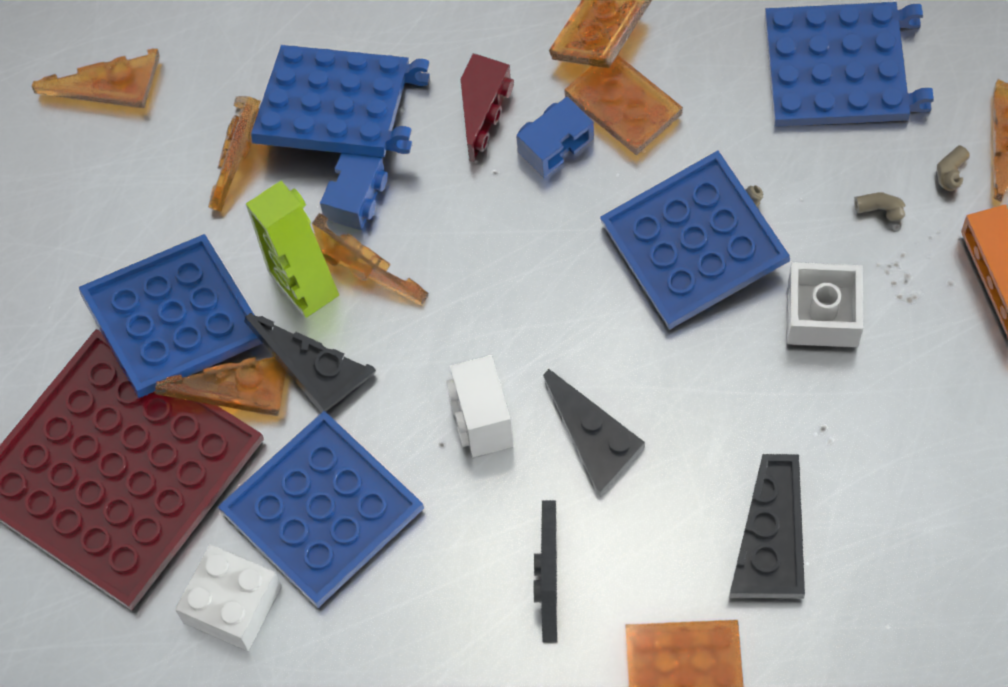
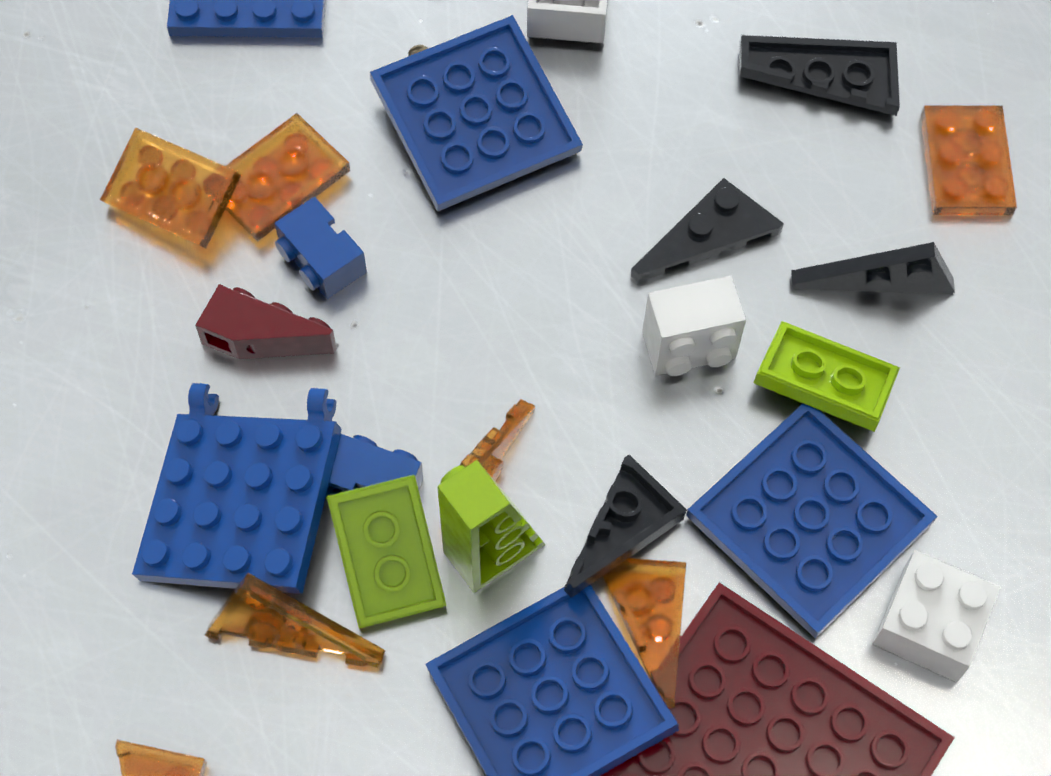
camera: 95 degrees left, 0 degrees up
none -> lime tile [327,474,447,629]
none -> lime tile [753,321,900,432]

